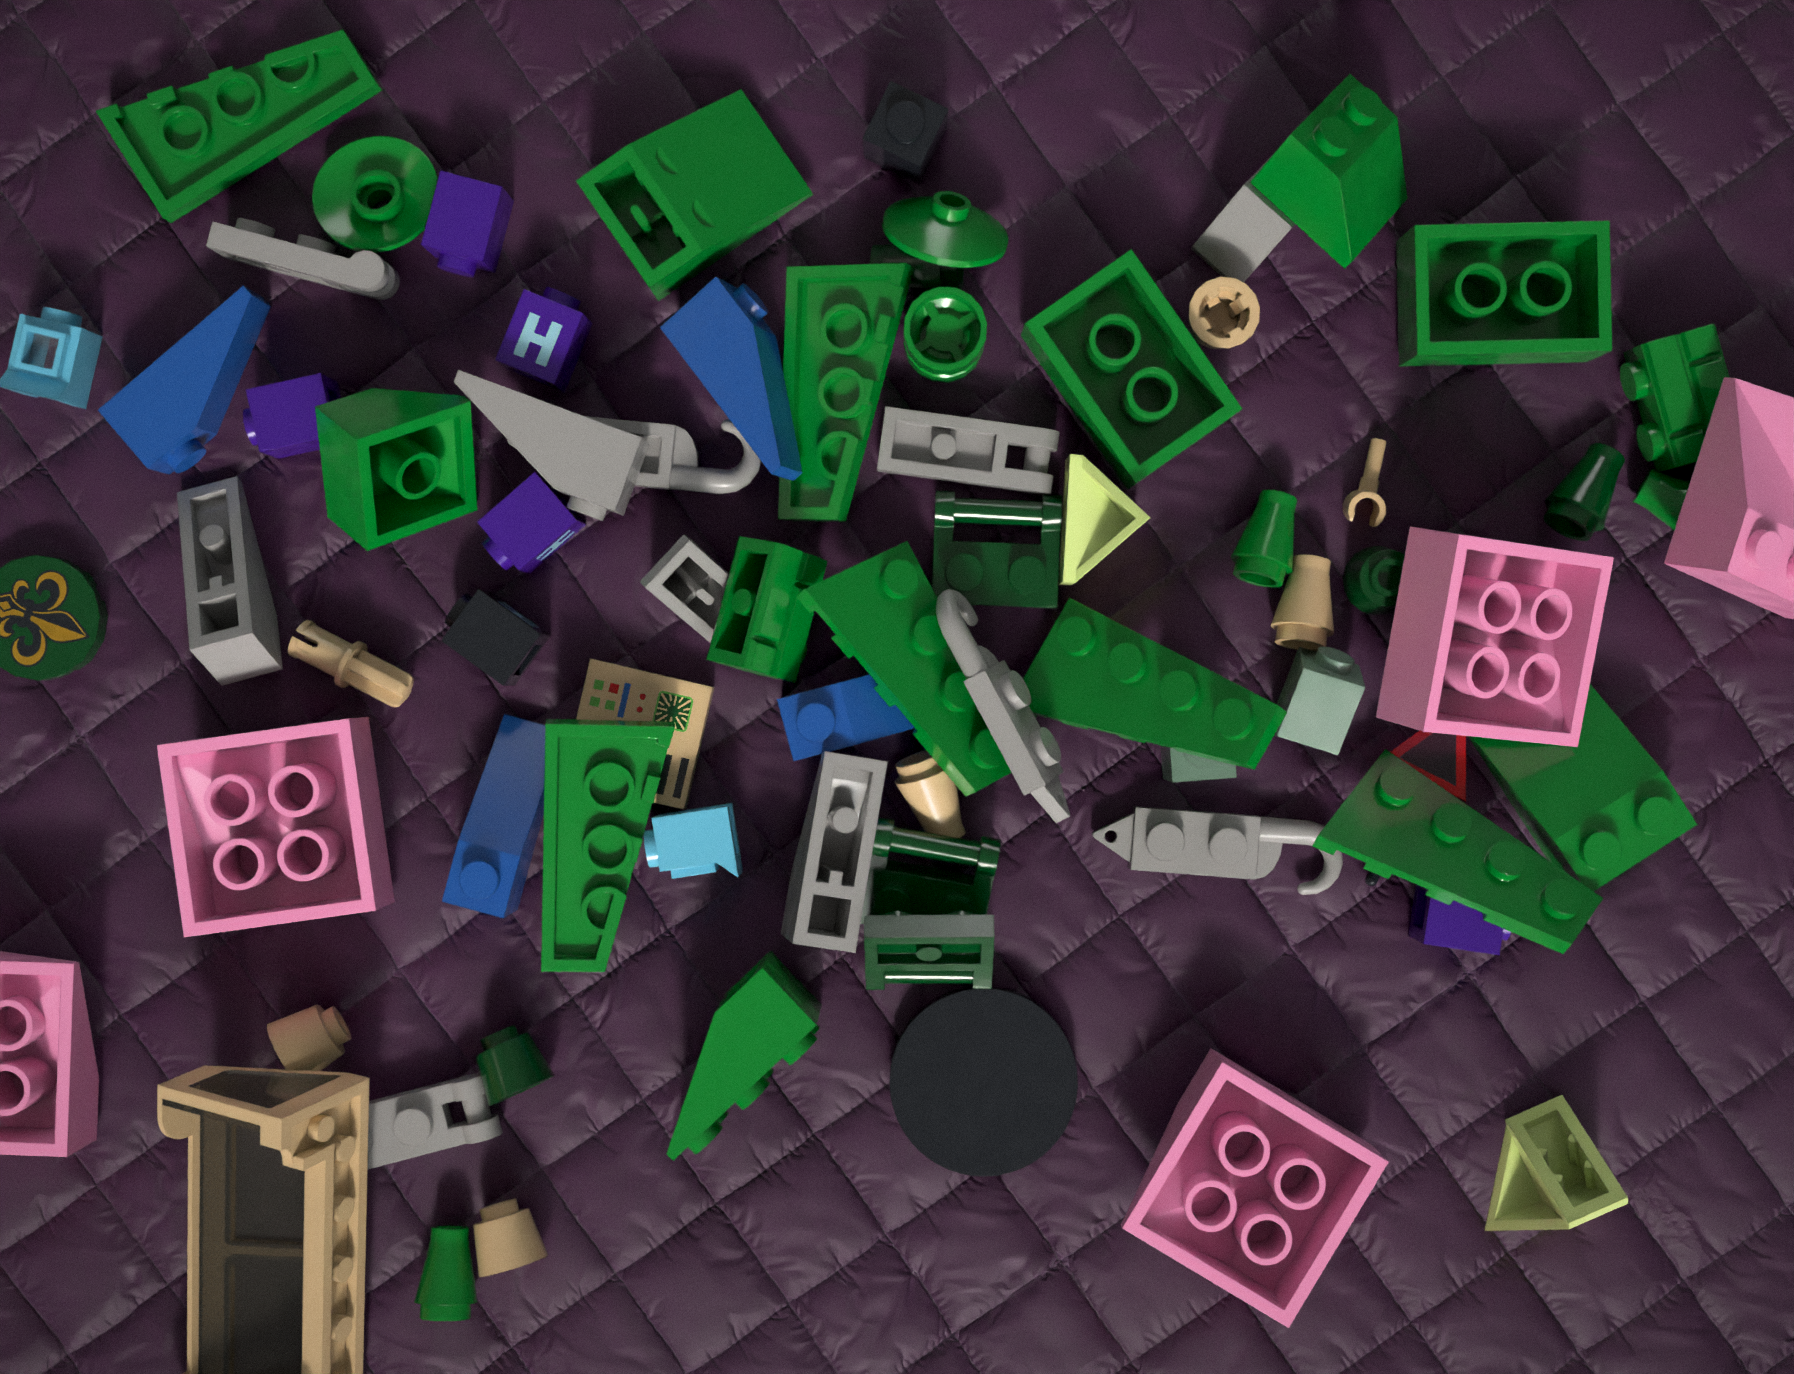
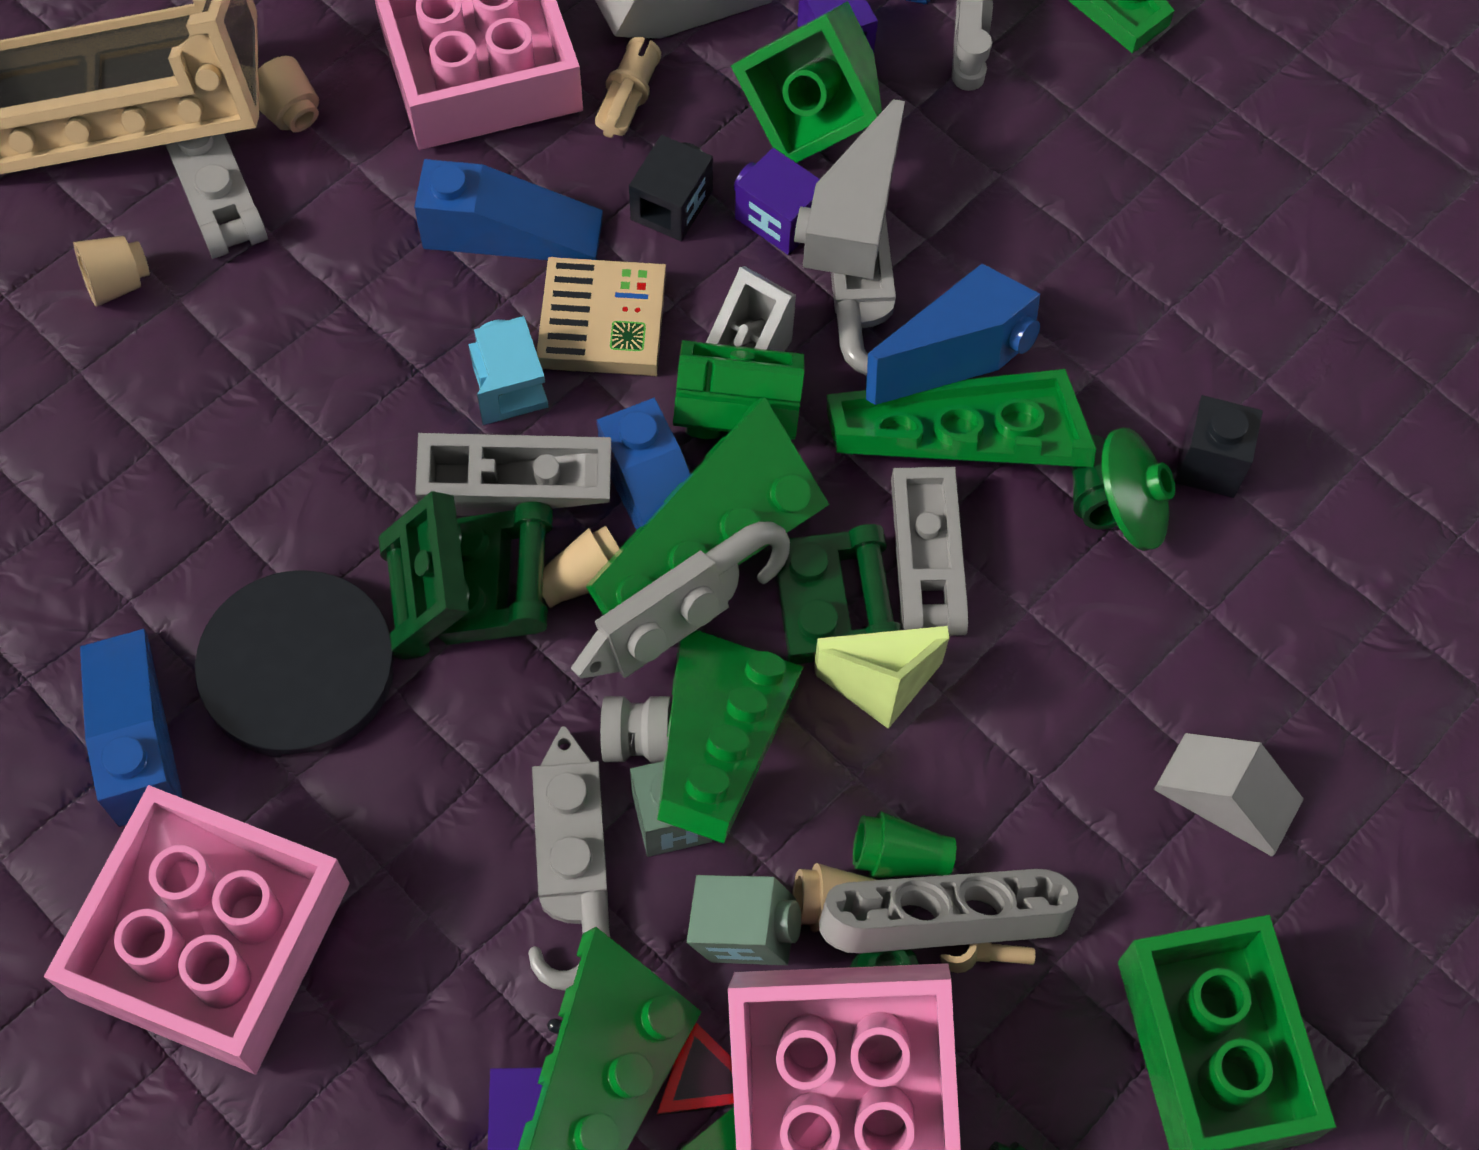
camera: 85 degrees right, 25 degrees down
green dish [312,136,438,253] -> none
green cone [414,1225,478,1321] -> none
dark purple brick [421,170,514,277] -> none
dark green hat [476,1025,555,1106] -> none
dark purple brick [495,287,593,393] -> none
green wing [541,719,675,972] -> none
green slope [576,89,813,301] -> none
green slope [666,951,822,1161] -> none
green wheel [904,287,987,383] -> none
green brick [1021,249,1242,490] -> none
tan hat [1189,277,1260,349] -> none
green slope [1250,74,1408,269] -> none
none -> blue slope [80,629,183,827]
none -> light grey wheel [600,696,672,763]
none -> light grey beam [819,869,1079,954]

